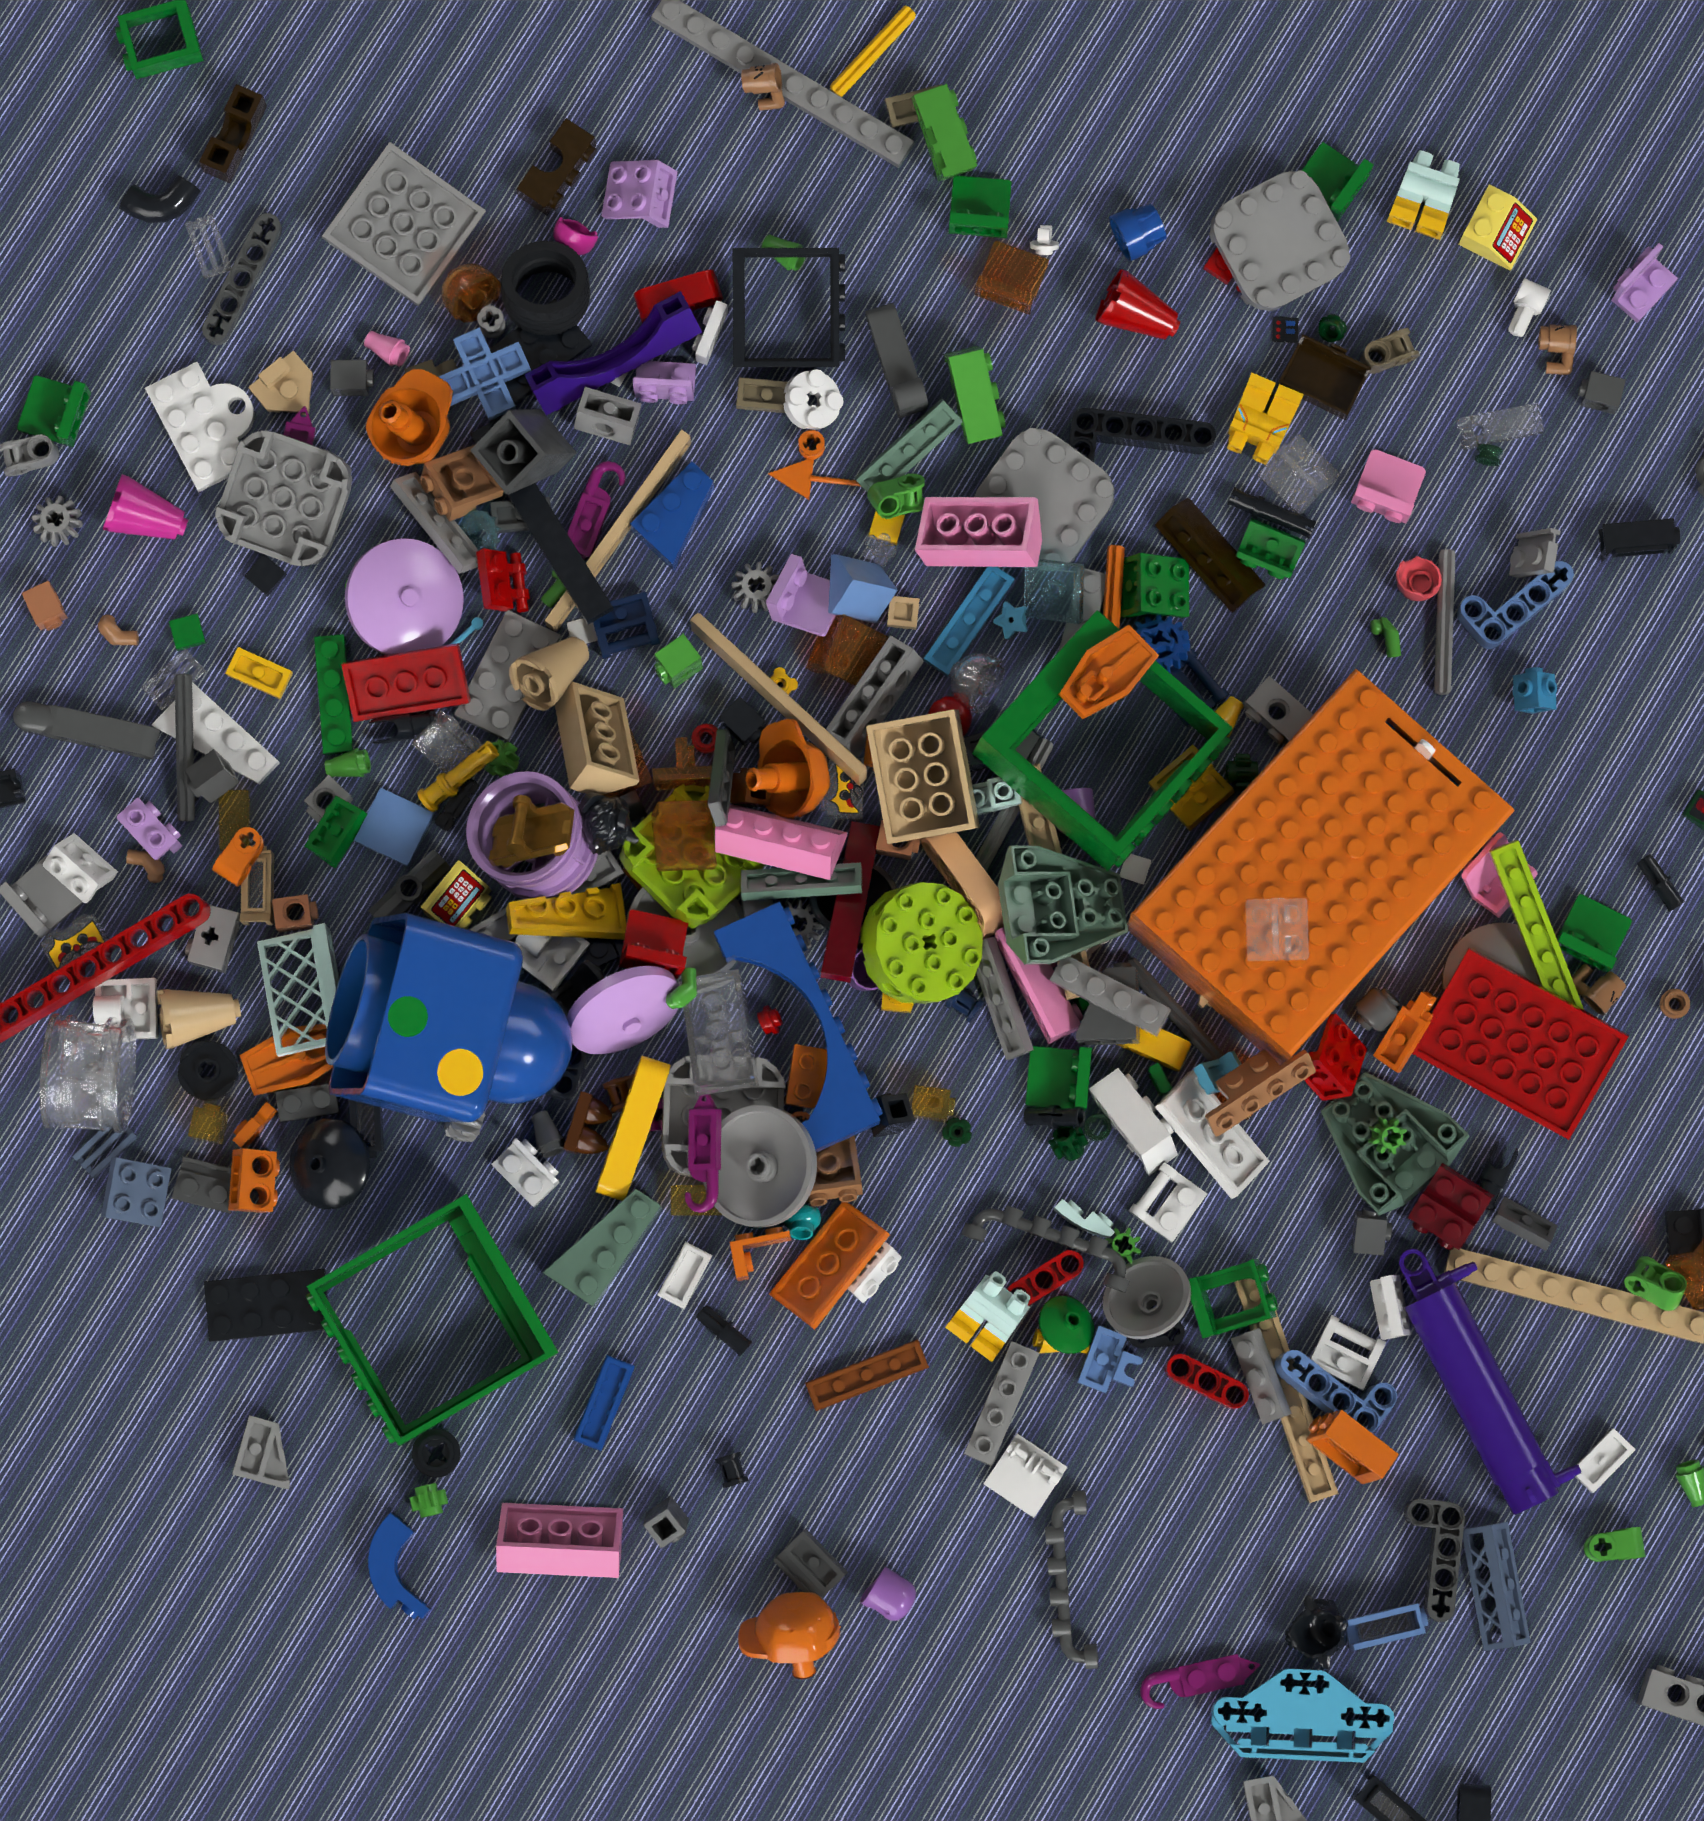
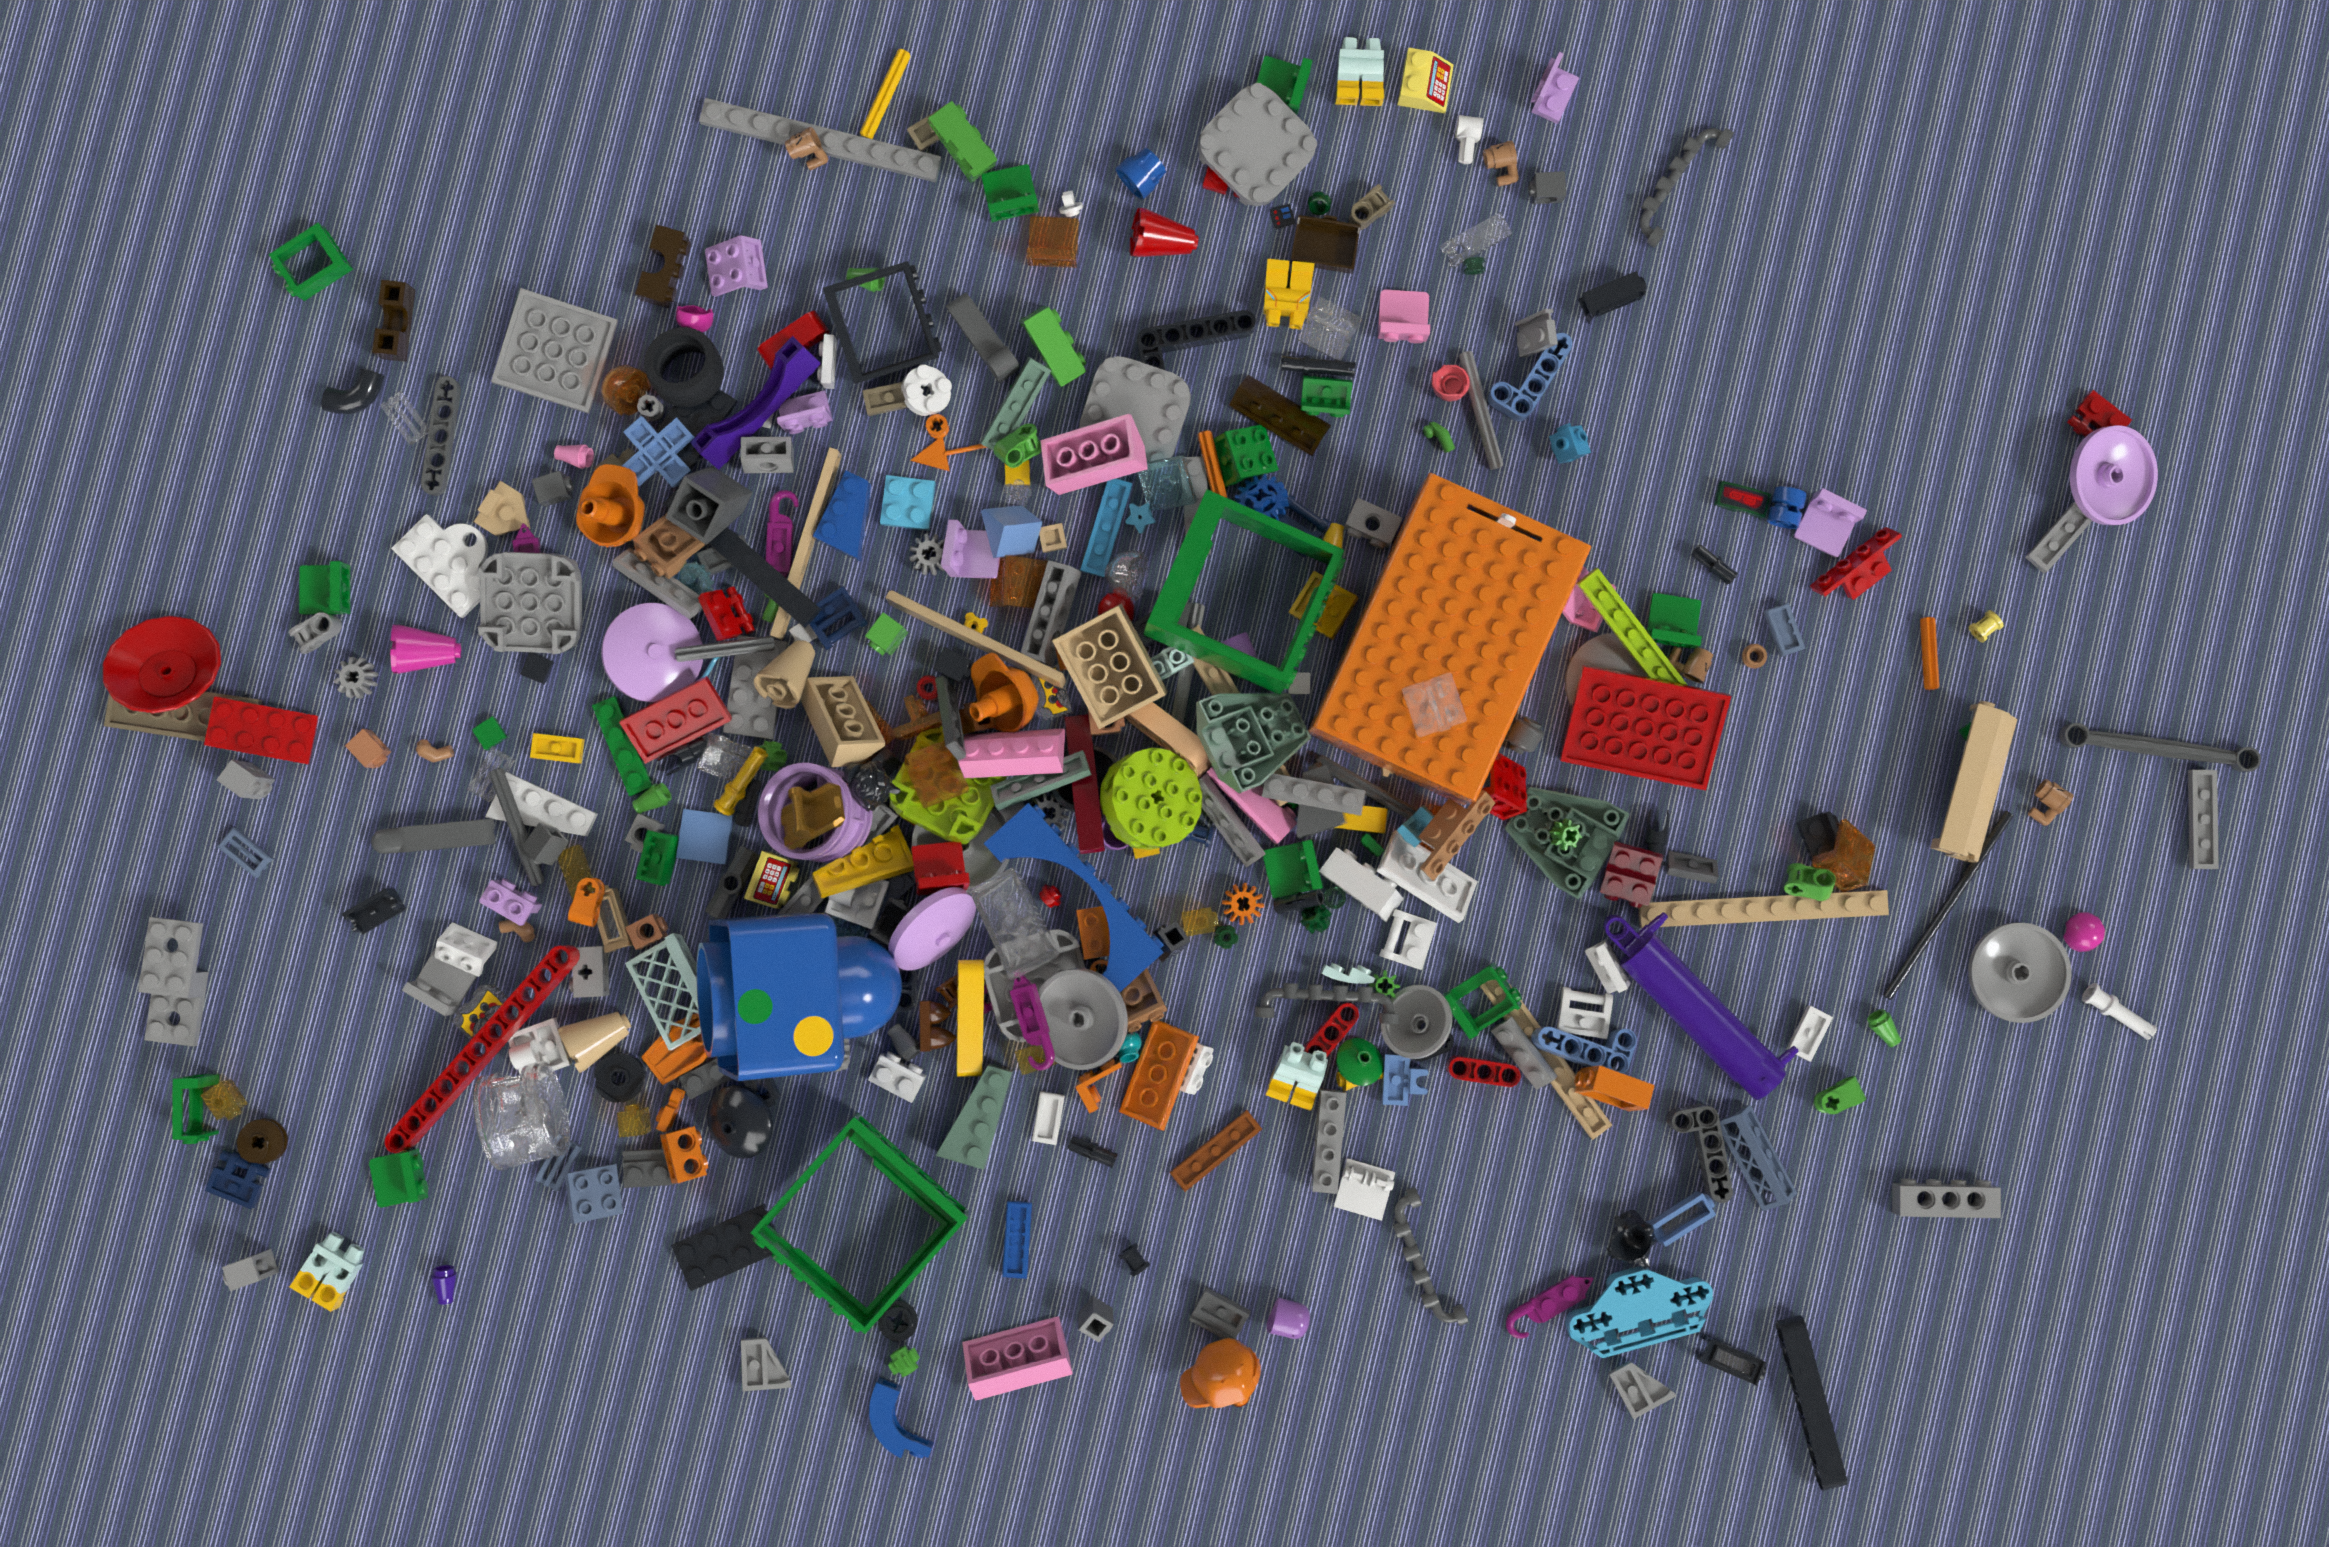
camera: 20 degrees left, 5 degrees up
bright green arm [666,968,697,1009] -> none
orange piece [1059,625,1159,719] -> none
dark green gear [1225,753,1258,791] -> none
dark grey brick [1351,1207,1392,1256] -> none
orange hinge [1373,991,1437,1073] -> none
none -> dark grey axle [675,636,775,662]
none -> medium azure plate [880,475,936,531]
none -> orange gear [1222,883,1264,925]

